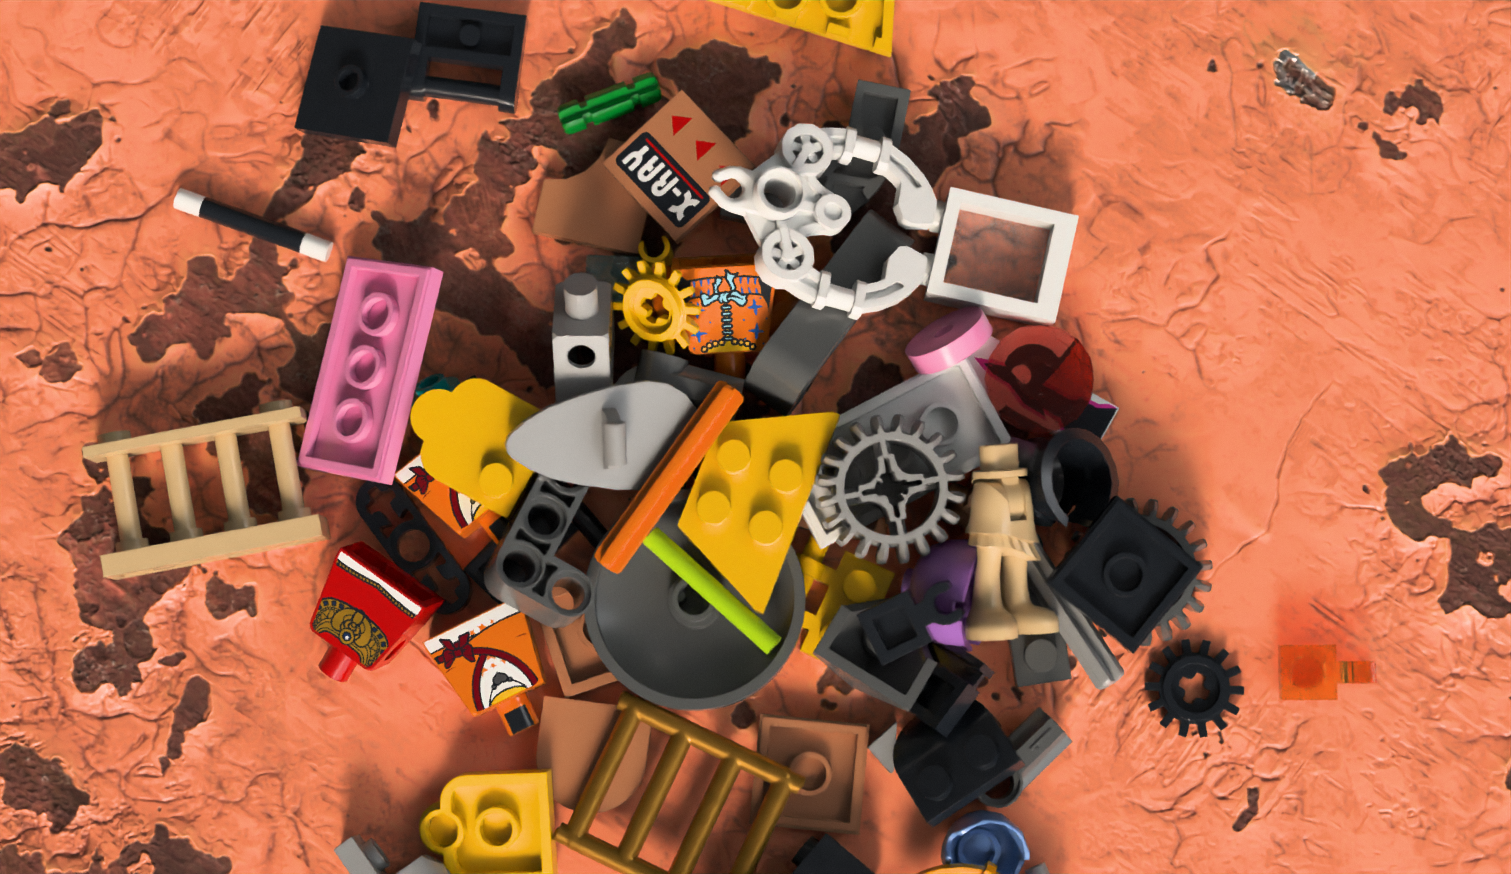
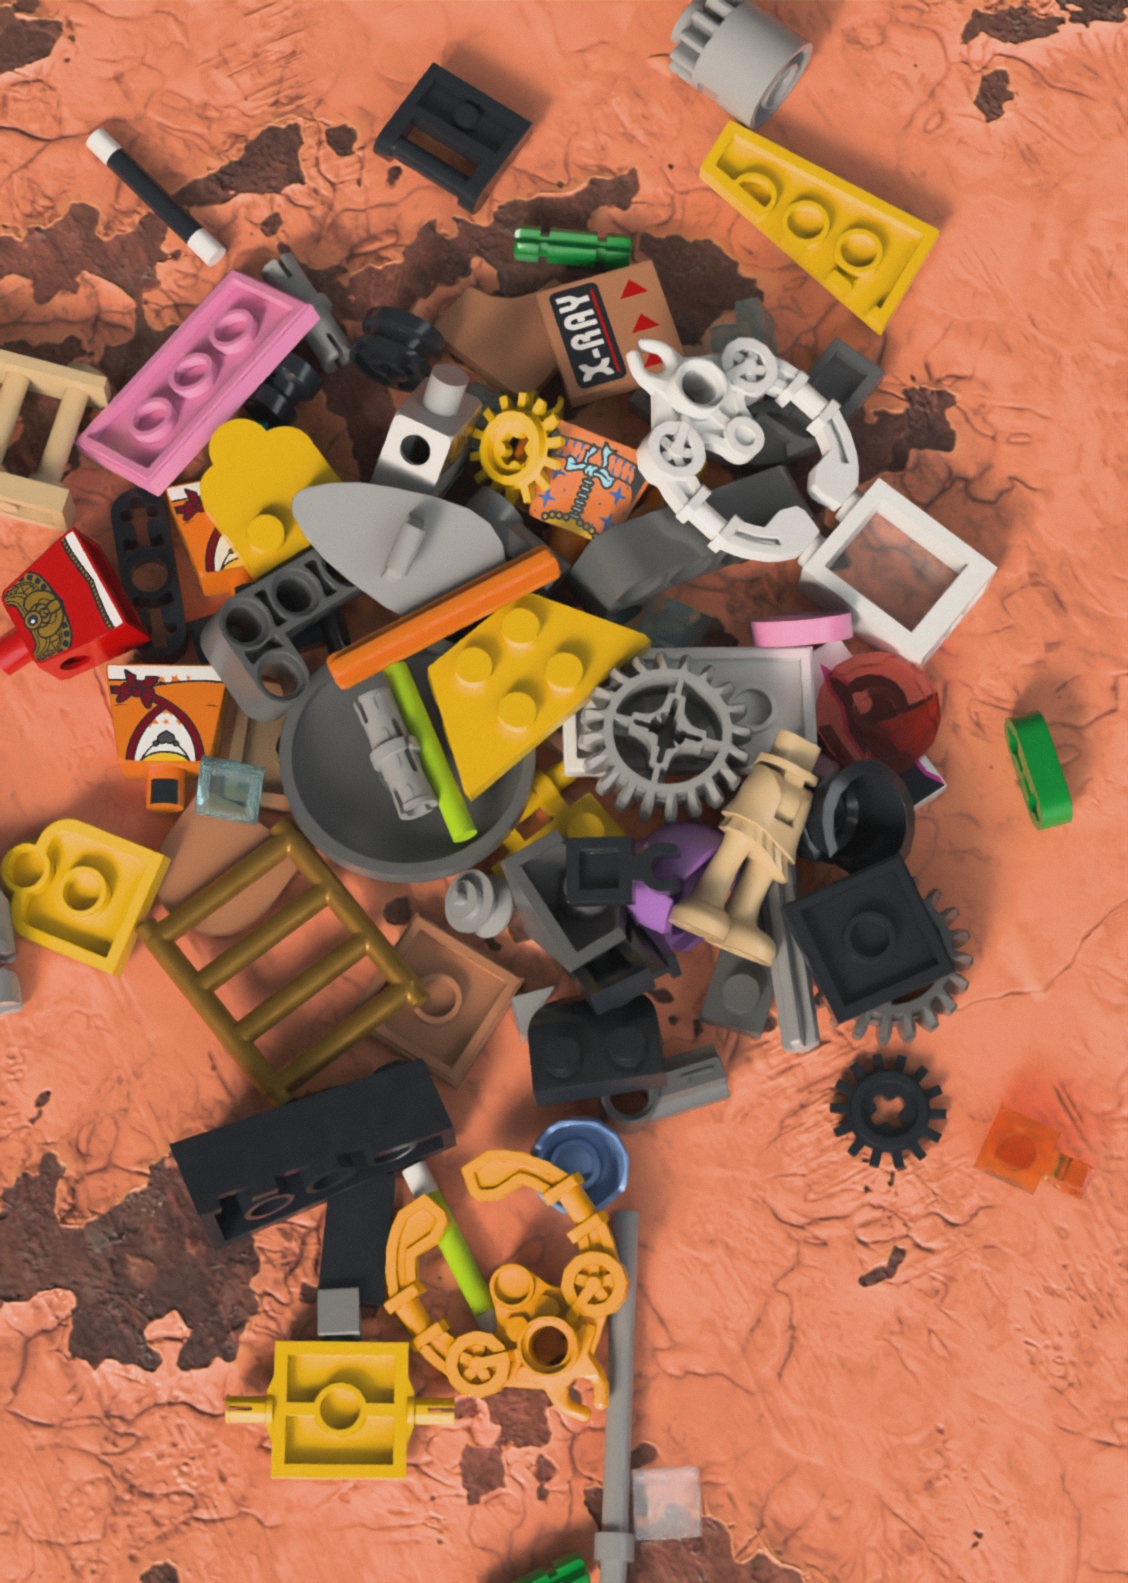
camera: 20 degrees right, 10 degrees down
black plate [294,25,422,148] -> none
none -> clear light blue slope [194,755,266,826]
none -> black wheel [242,351,323,429]
none -> light grey pin [261,253,353,373]
none -> black wheel [349,306,446,393]
none -> light grey pin [353,687,438,820]
none -> light grey wheel [445,869,514,938]
none -> clear light blue tile [635,592,712,648]
none -> clear light blue tile [710,297,778,357]
none -> green beam [1004,710,1073,831]

